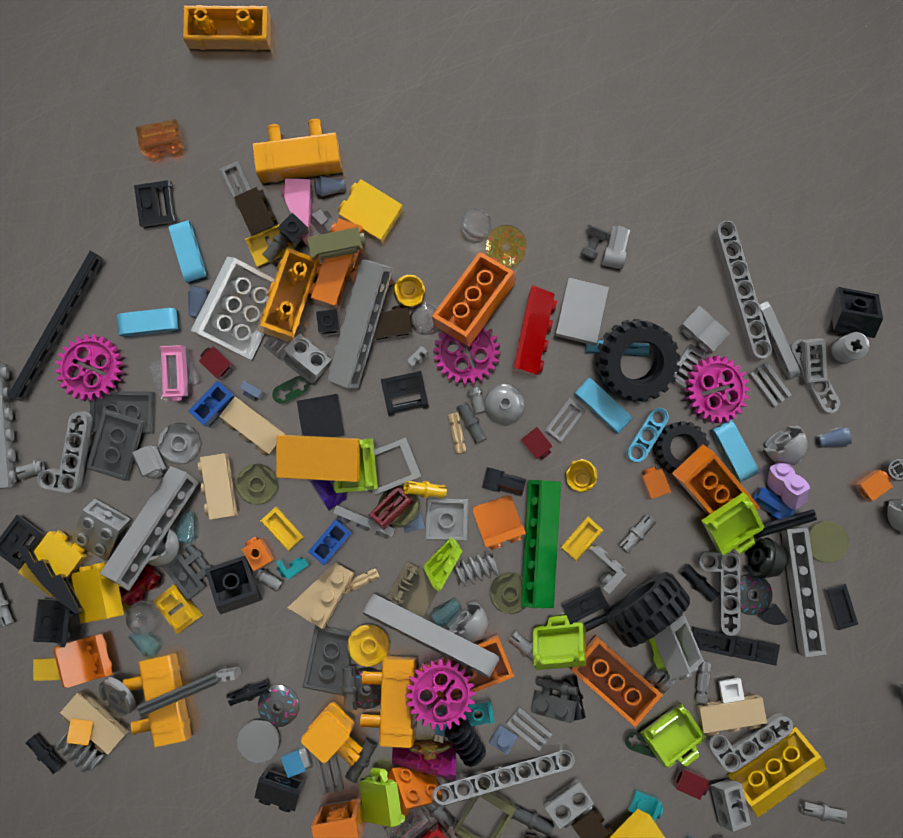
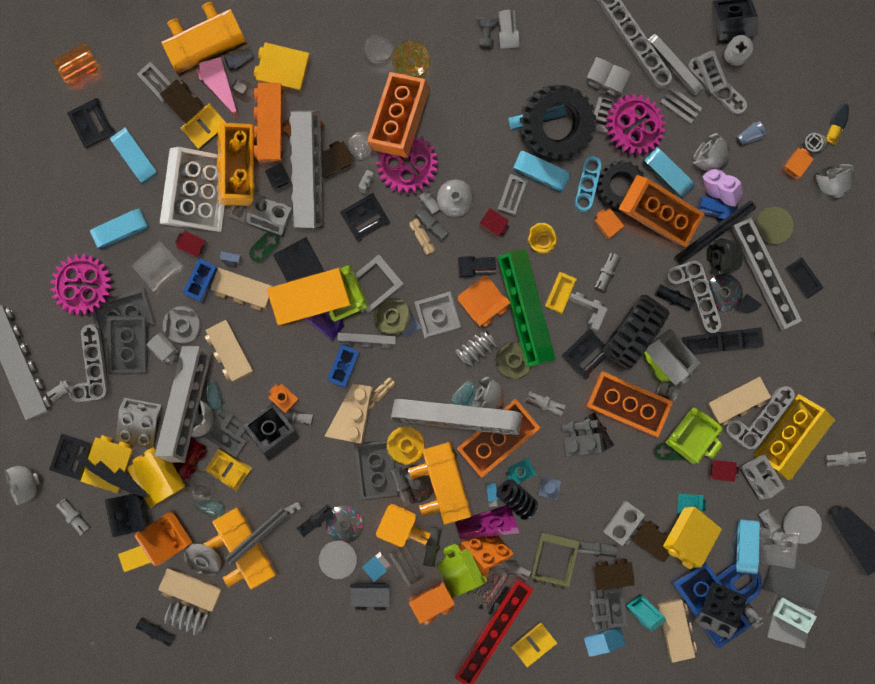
camera: 20 degrees left, 0 degrees up
black tile [7,250,102,401] -> none
light orange slope [66,718,93,745] -> none
bright pink window [160,345,188,401] -> none
sand blue cone [188,286,209,317] -> none
olive tile [236,464,278,505] -> none
yellow tile [260,507,304,552] -> none
dark grey pin [262,234,288,262] -> none
teal bracket [276,557,311,580] -> none
black brick [277,213,309,248] -> none
olive window [307,227,366,262] -> none
dark red tile [368,486,413,530] -> none
dark tan hinge [386,561,438,618] -> none
yellow hair [394,274,425,307] -> none
yellow pin [403,480,447,498] -> none
dark pink gear [405,658,476,730] -> none
clear yellow dish [408,741,451,760] -> none
lime wing [423,537,463,591] -> none
light grey beam [431,750,575,807] -> none
light grey tile [506,707,552,751] -> none
red slope [512,285,557,377] -> none
lime piece [533,615,586,670] -> none
light grey tile [555,278,609,346] -> none
light grey axle [696,661,711,703] -> none
lime piece [701,492,765,555] -> none
white tile [718,678,745,703] -> none

